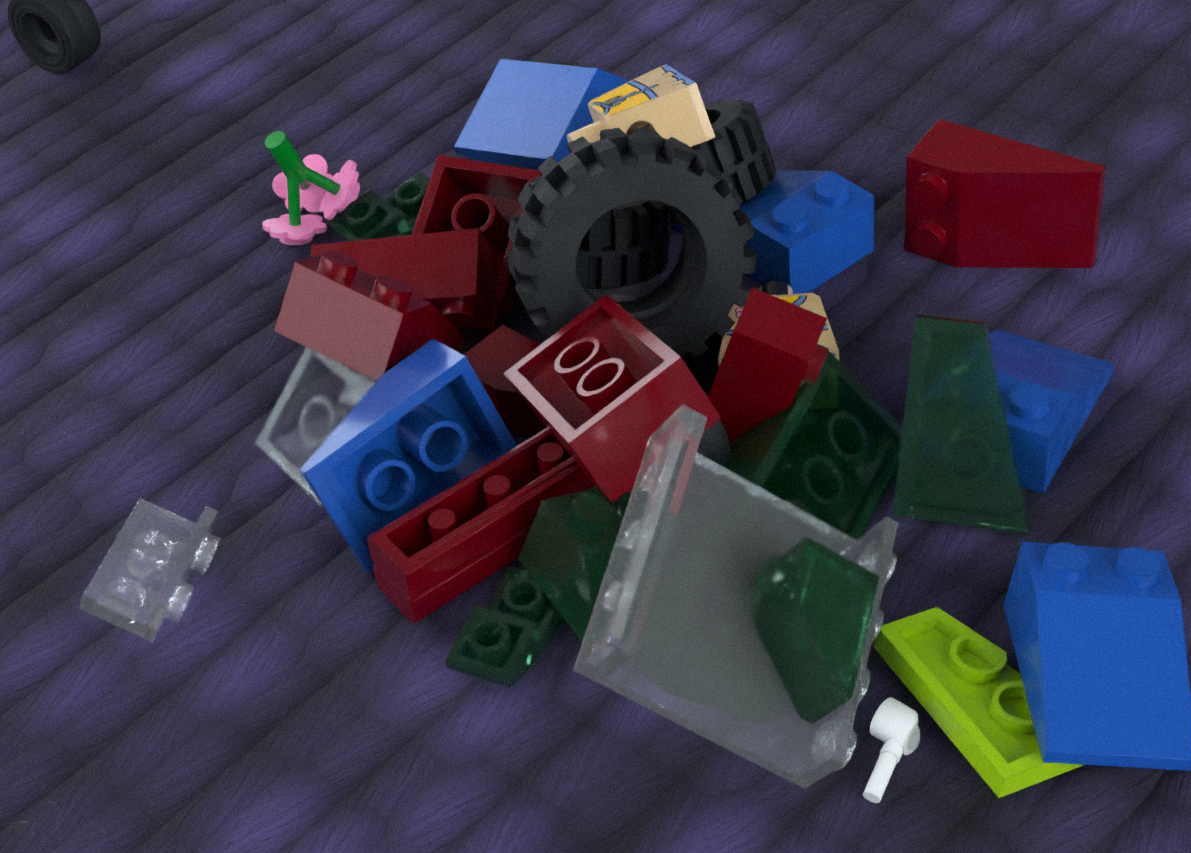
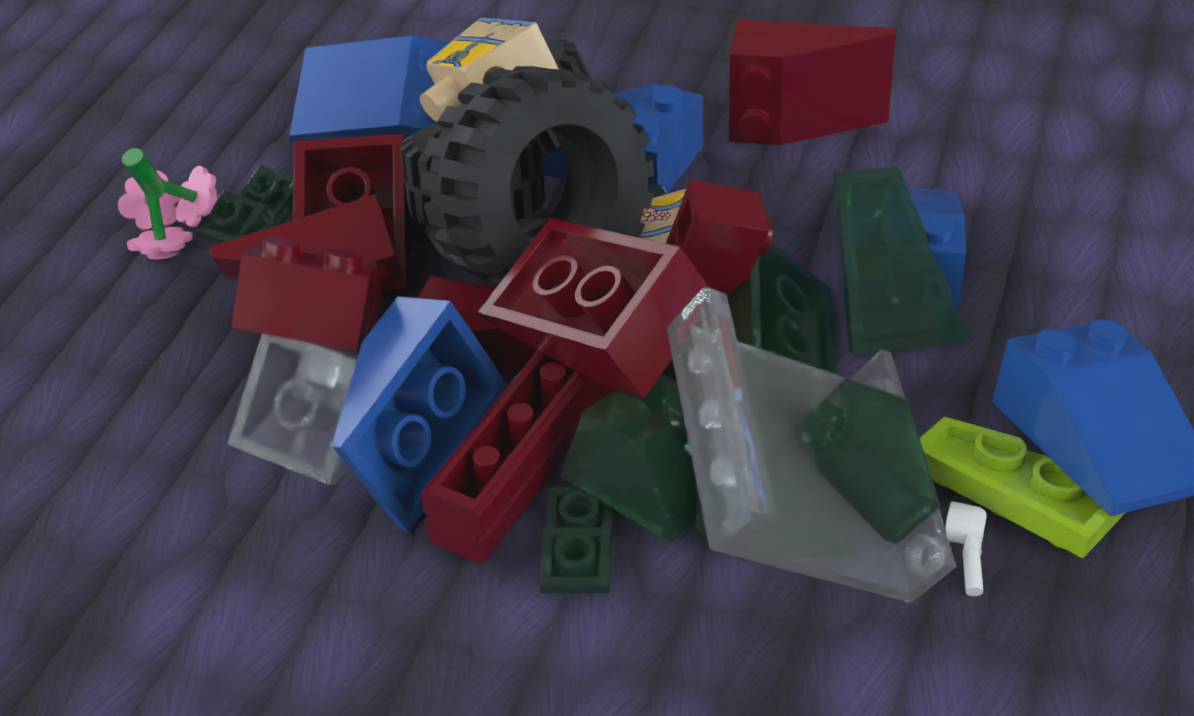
camera: 25 degrees left, 0 degrees up
clear bracket [79,498,221,642] -> none

